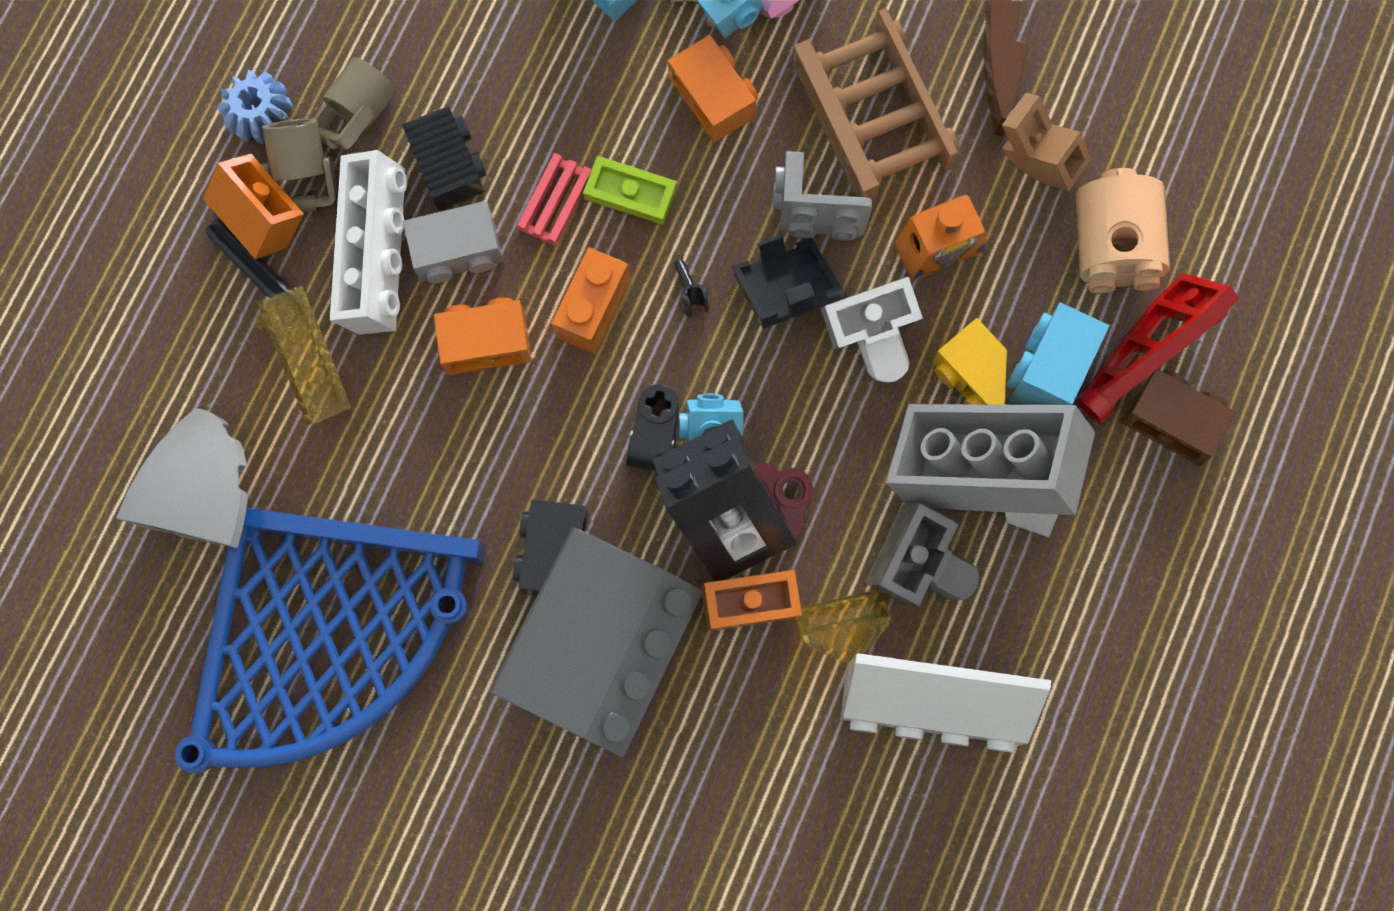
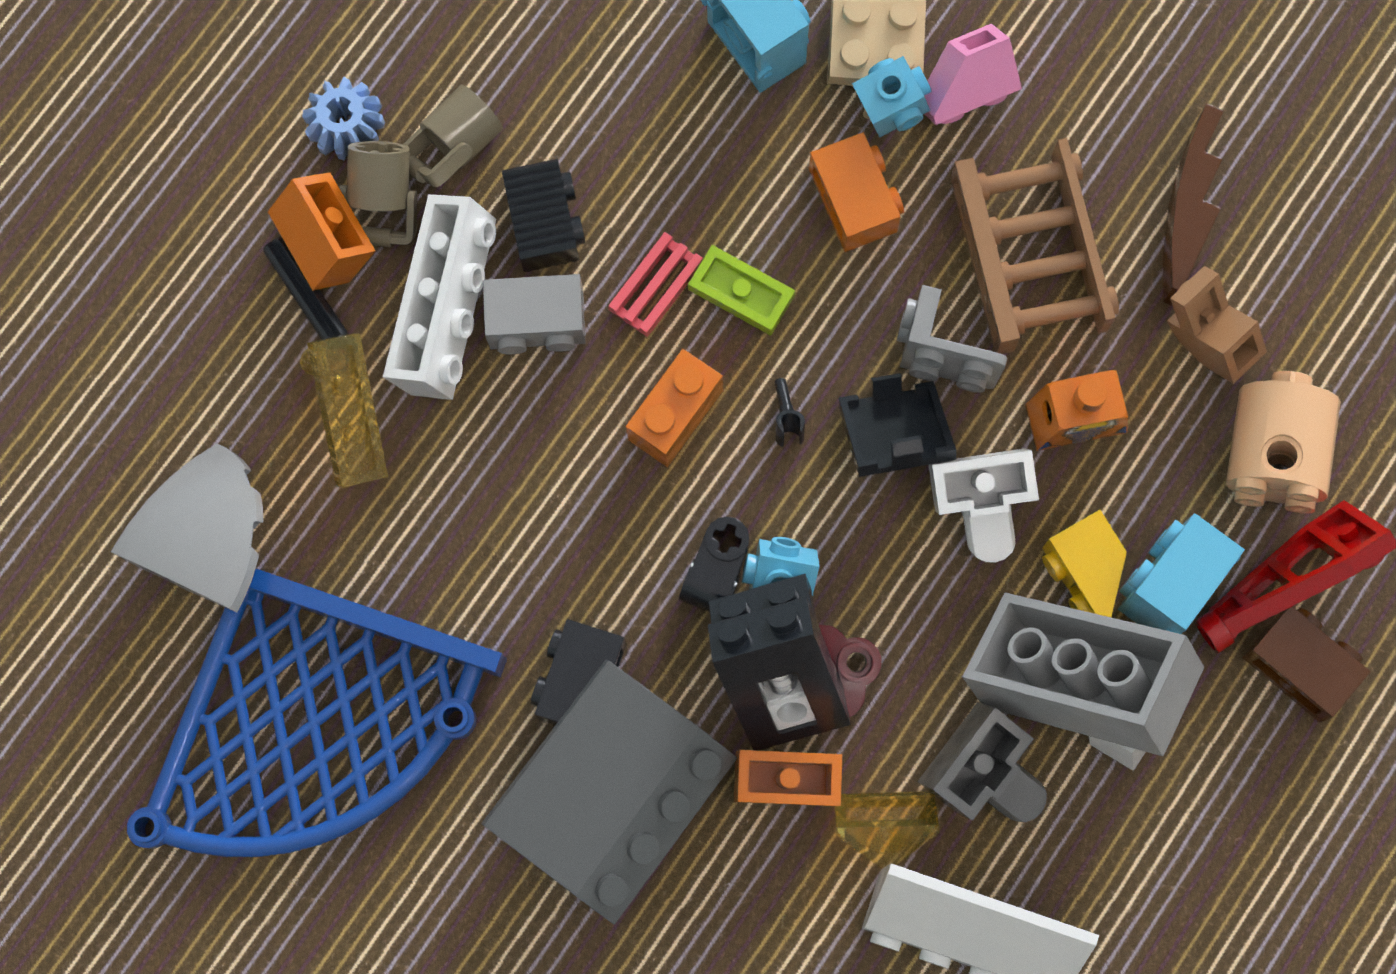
camera: 10 degrees right, 0 degrees up
orange brick [434,298,532,376] -> none

